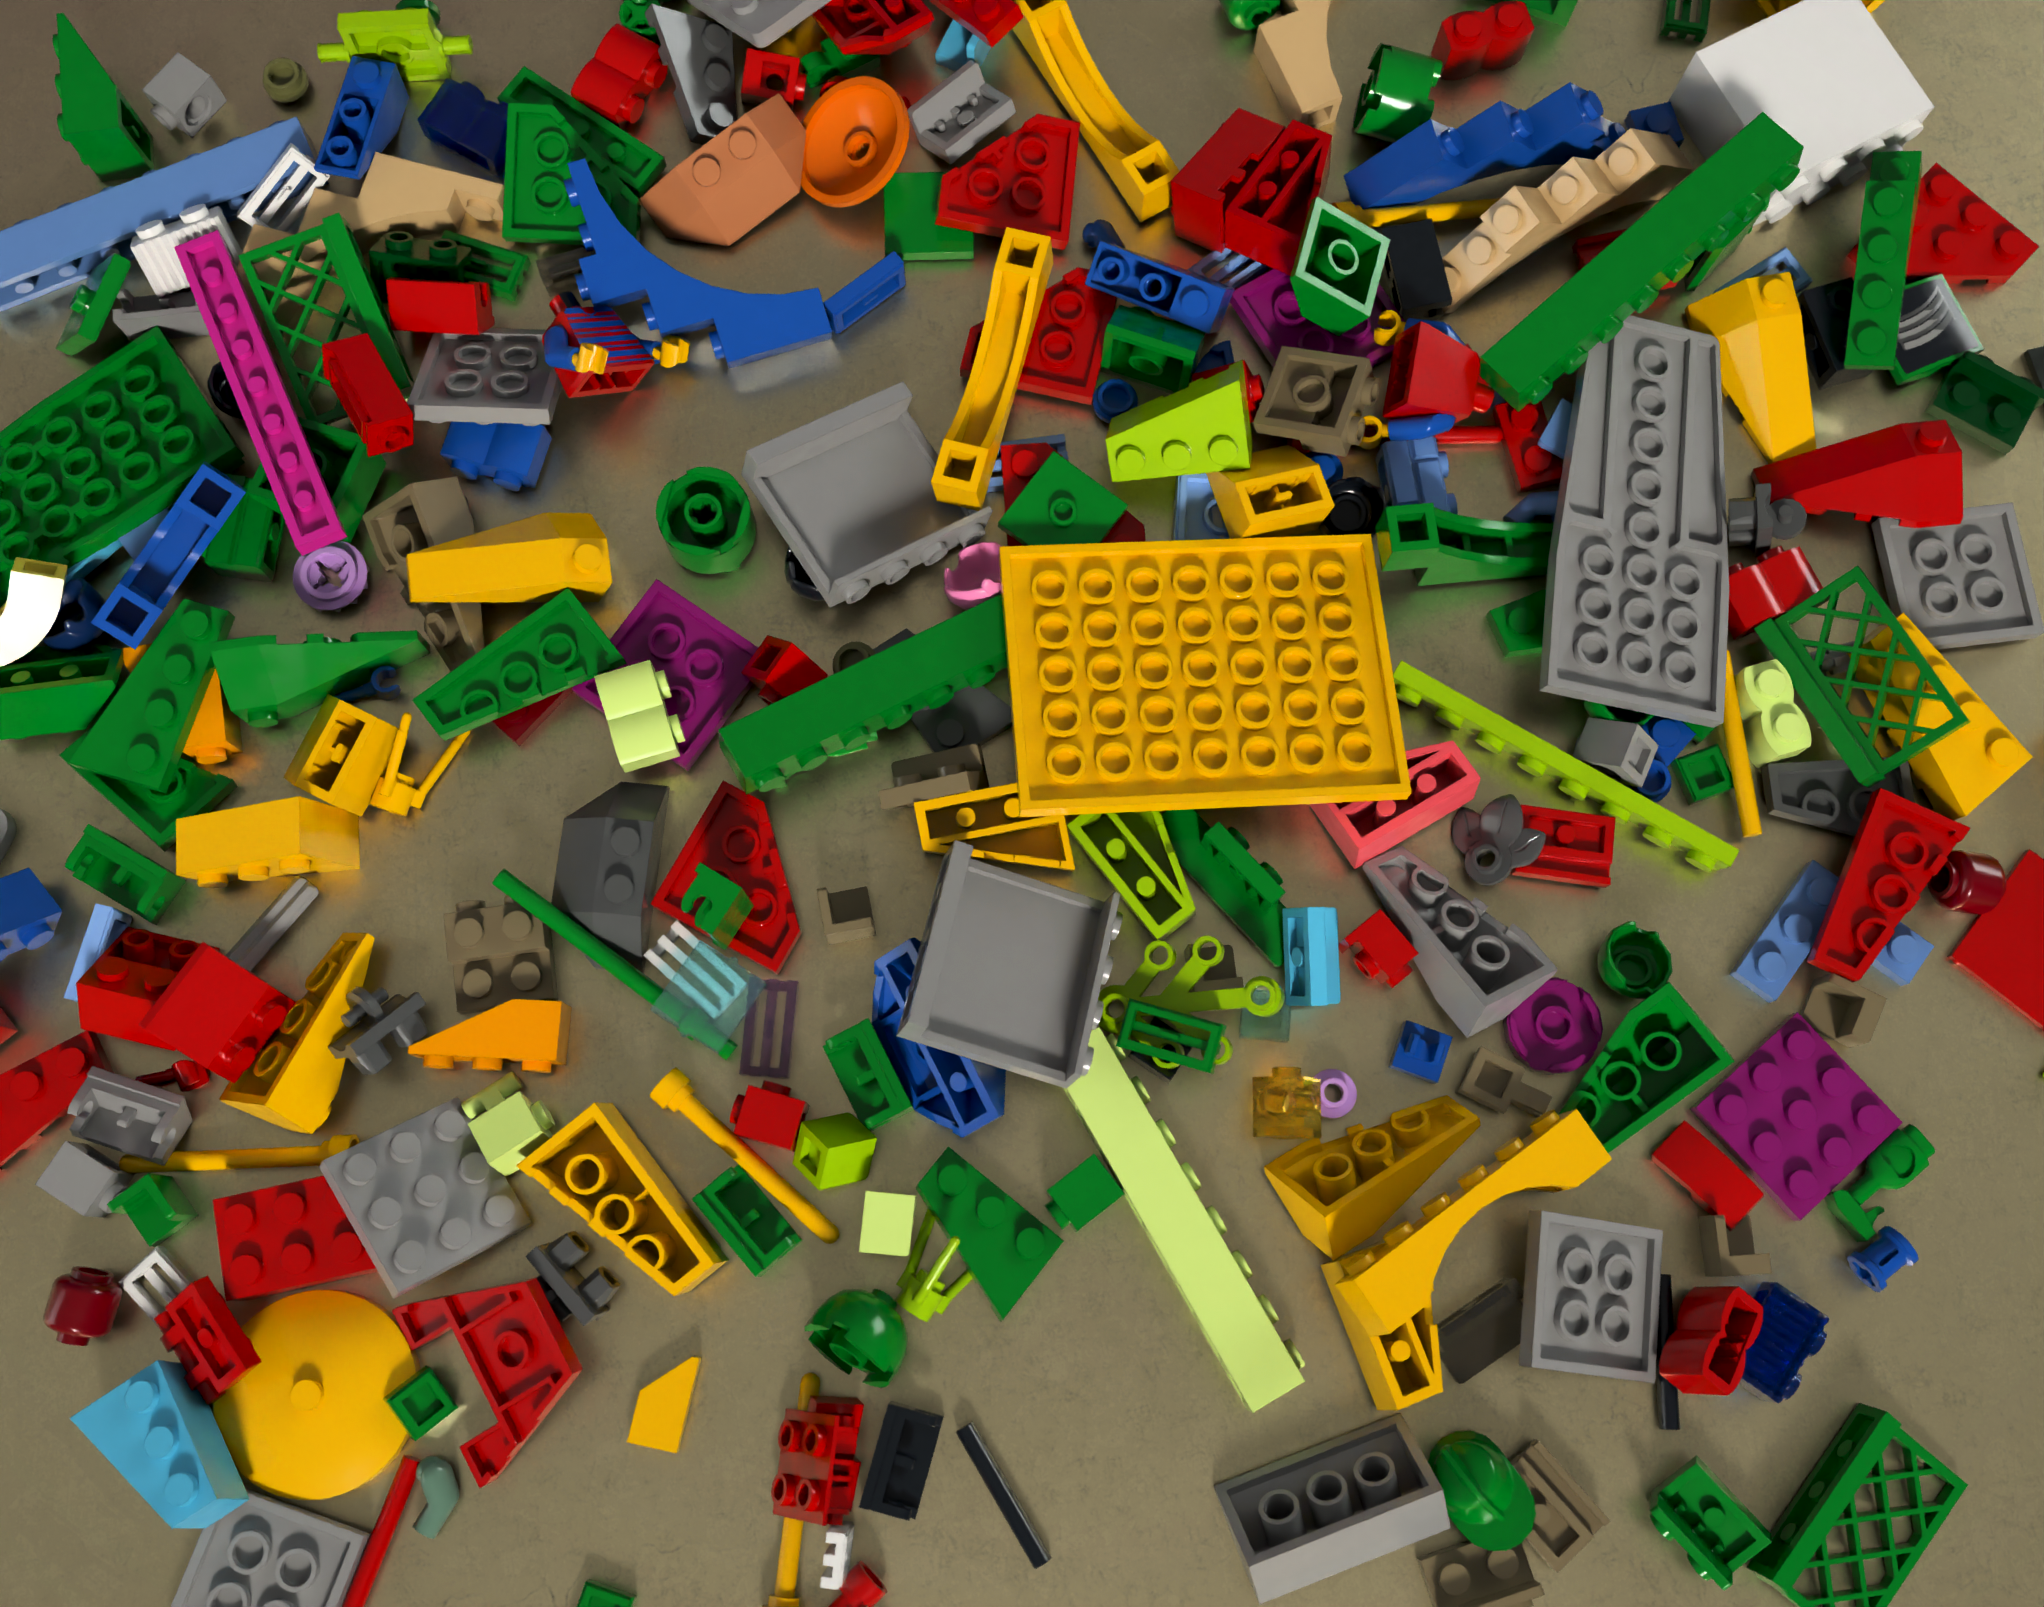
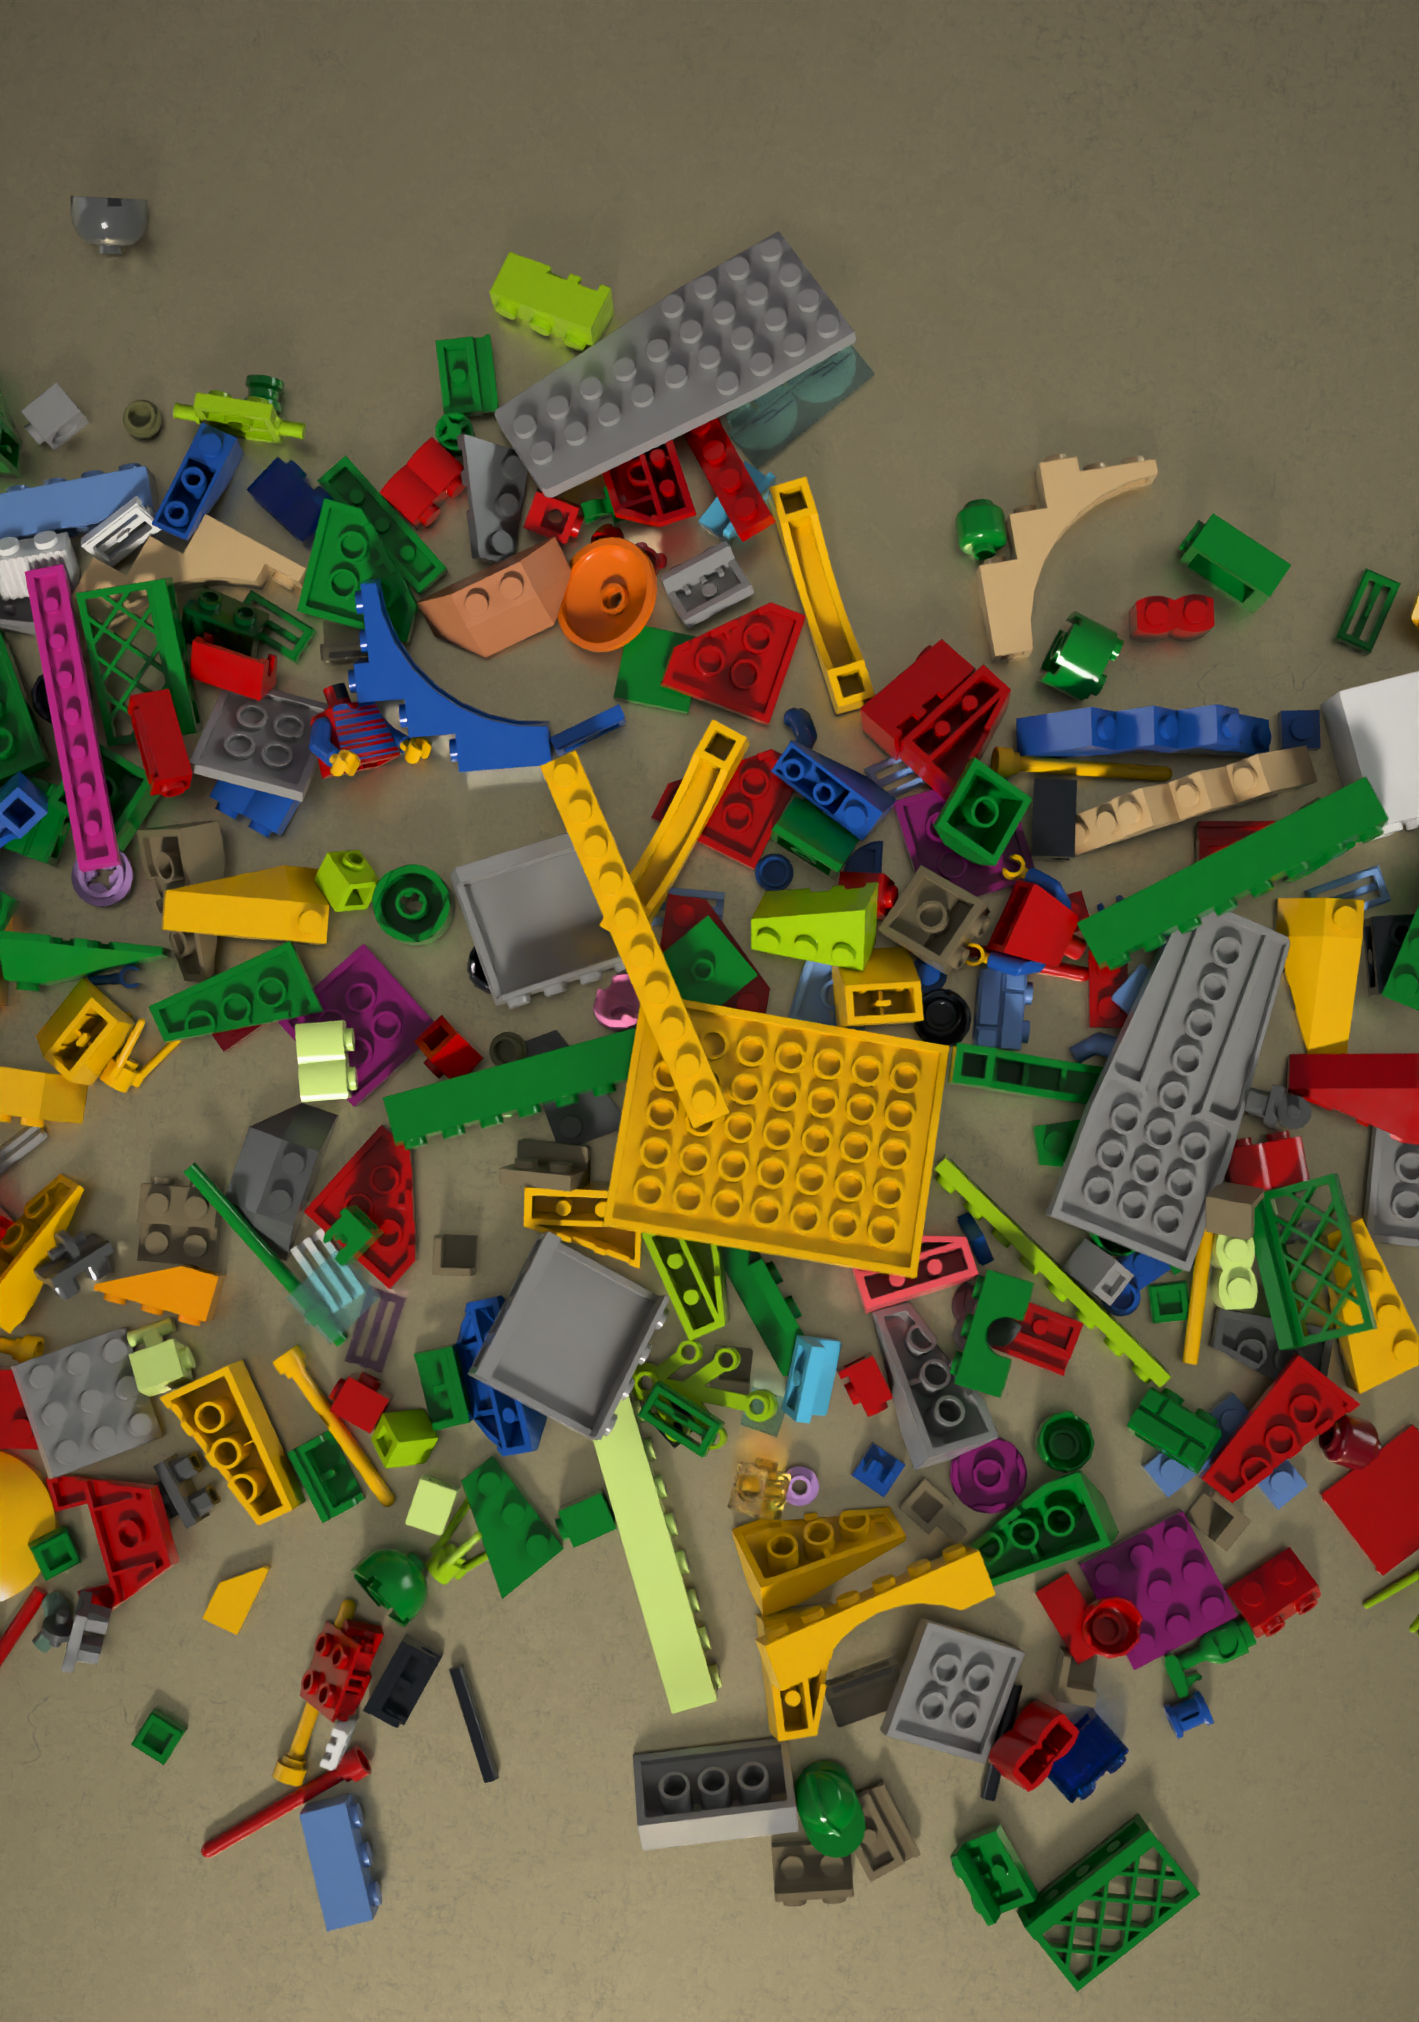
camera: 20 degrees right, 10 degrees up
none -> dark grey hips [41,1590,111,1673]
none -> lime brick [314,849,380,912]
none -> yellow plate [540,750,731,1129]
none -> green arch [950,1269,1035,1398]
none -> blue tile [957,1212,994,1266]
none -> red hair [1081,1596,1143,1659]
none -> green brick [1127,1387,1222,1474]
none -> dark tan panel [1206,1182,1264,1240]
none -> red bracket [1225,1547,1321,1638]

